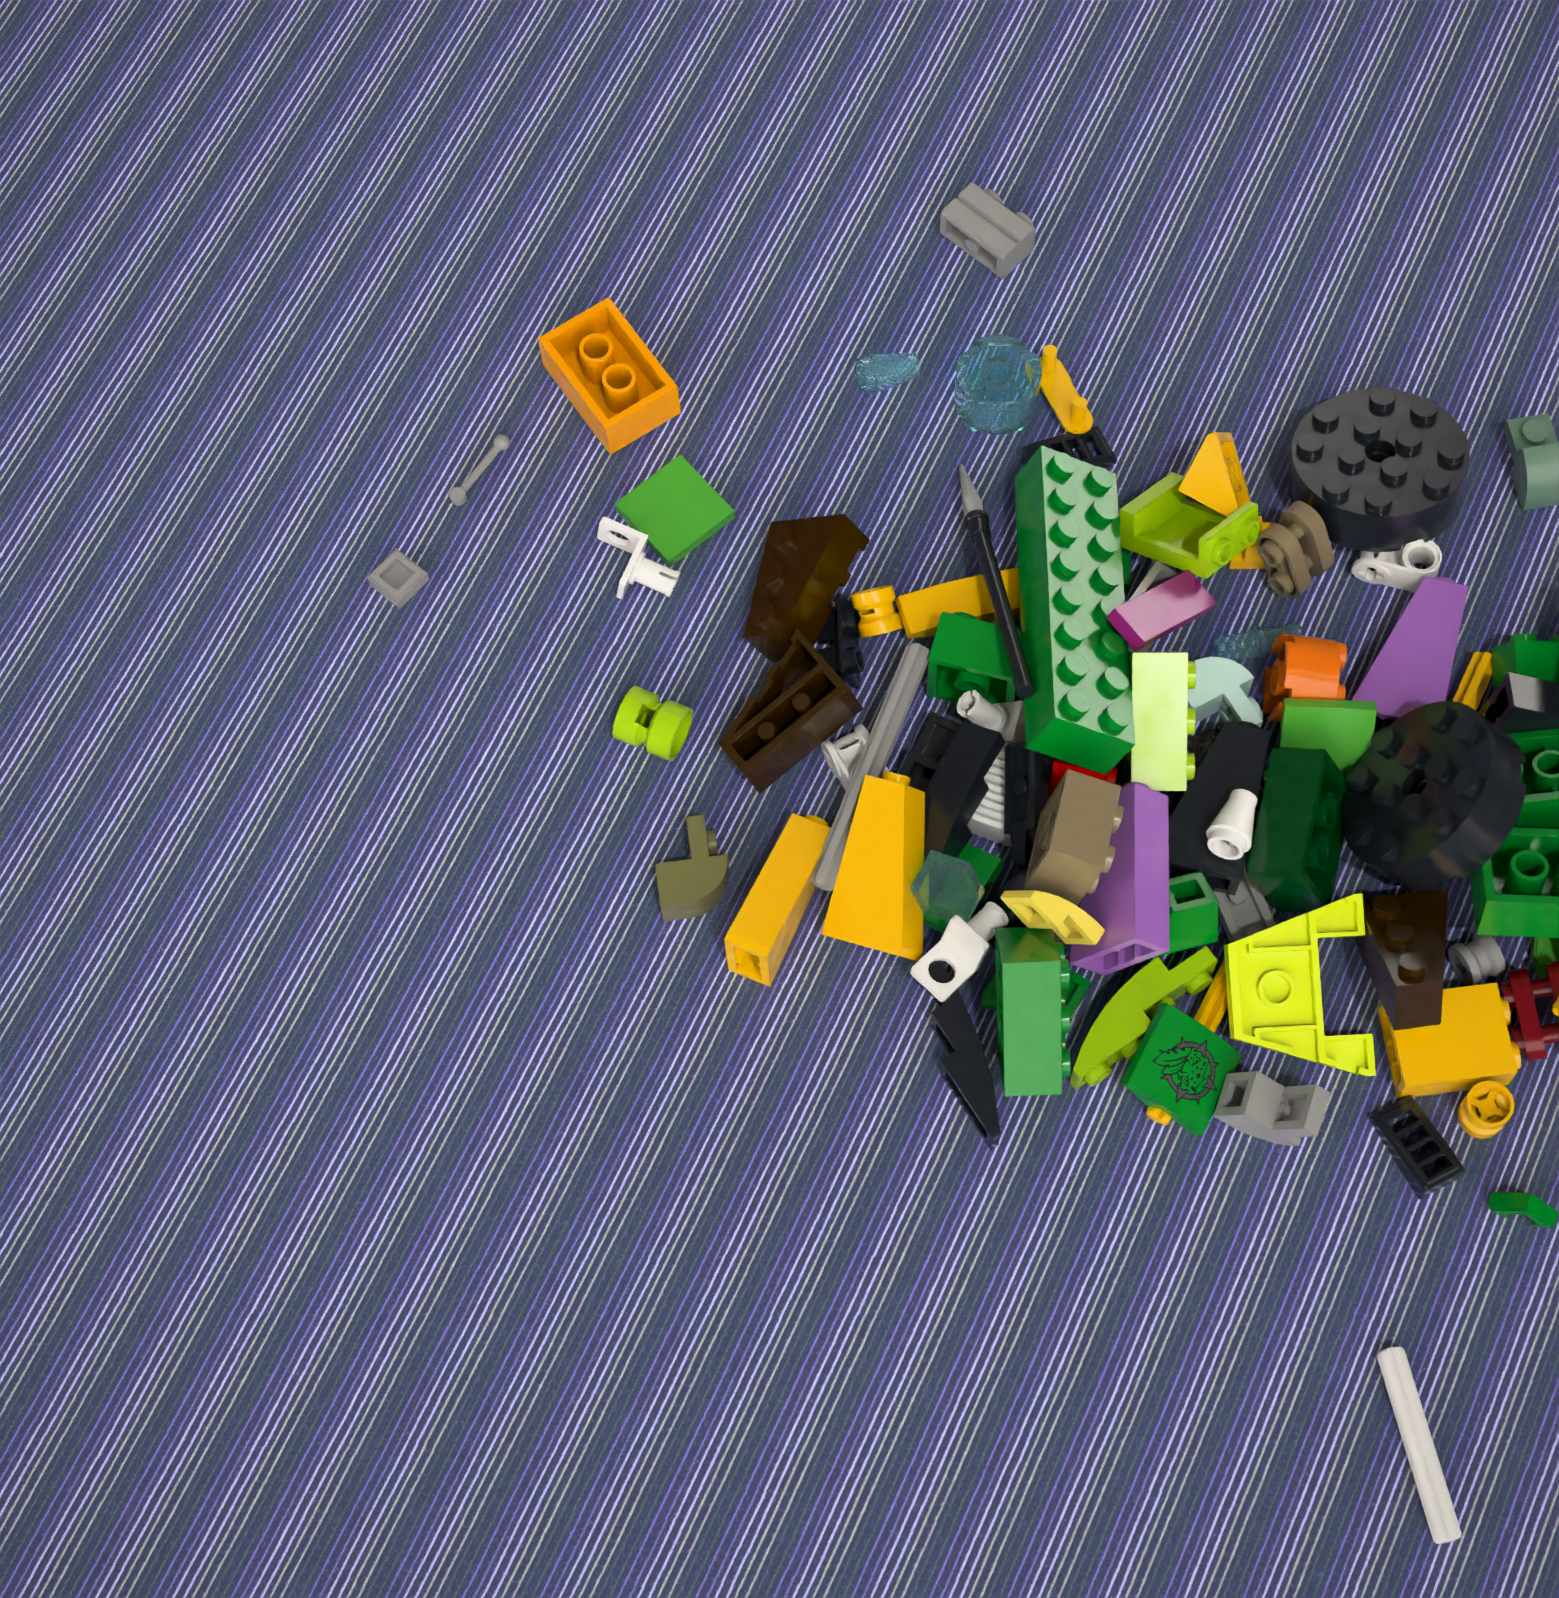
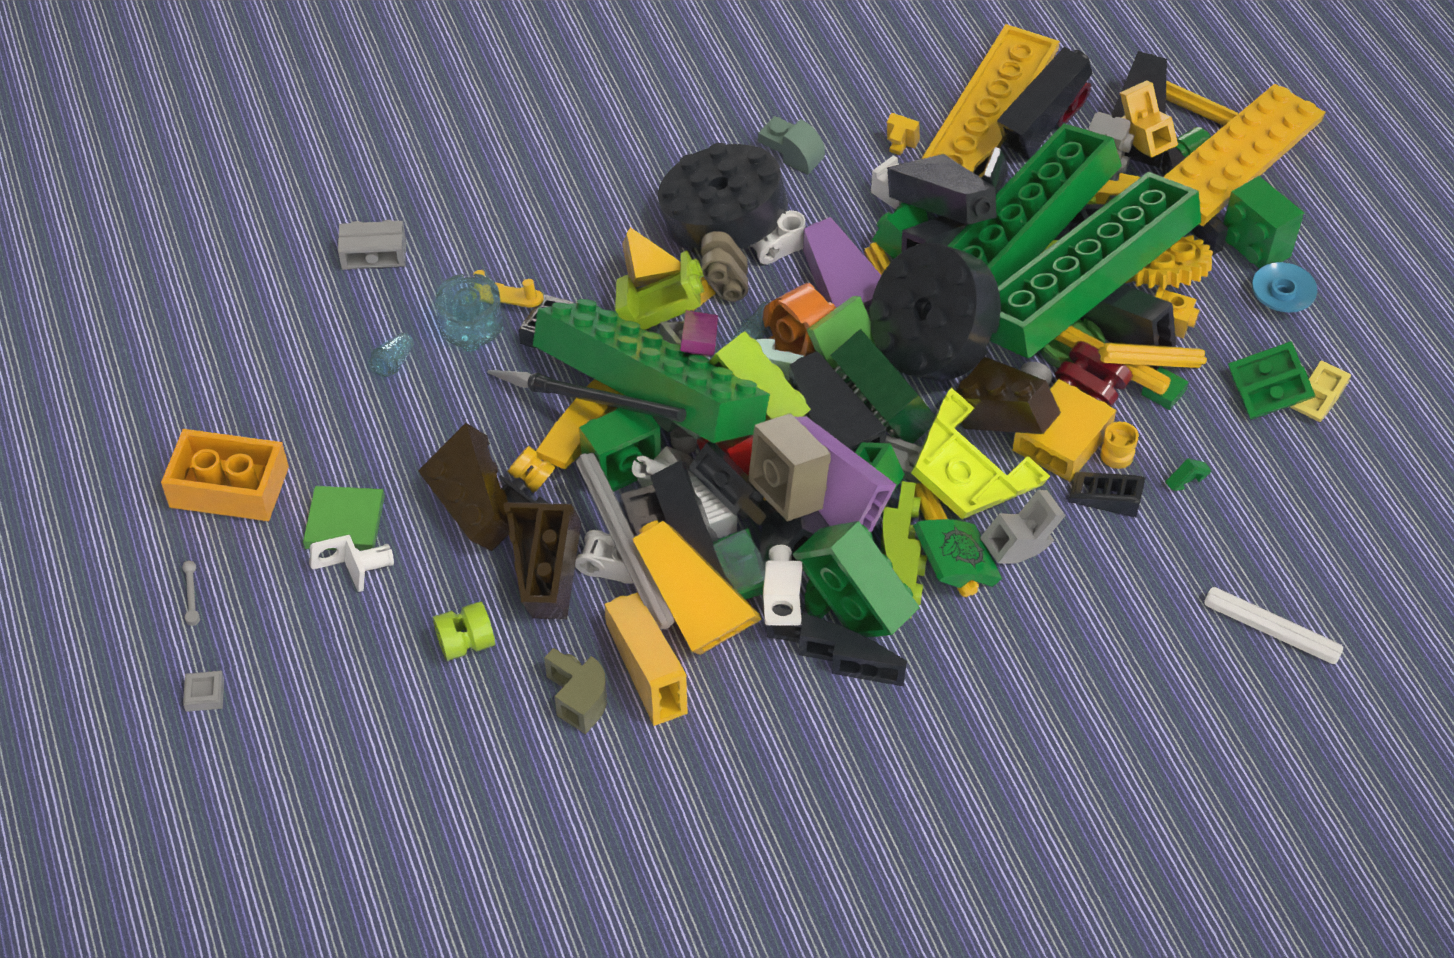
camera: 50 degrees left, 15 degrees down
light yellow slope [1000,890,1105,945] -> none
white cone [1206,789,1258,860] -> none

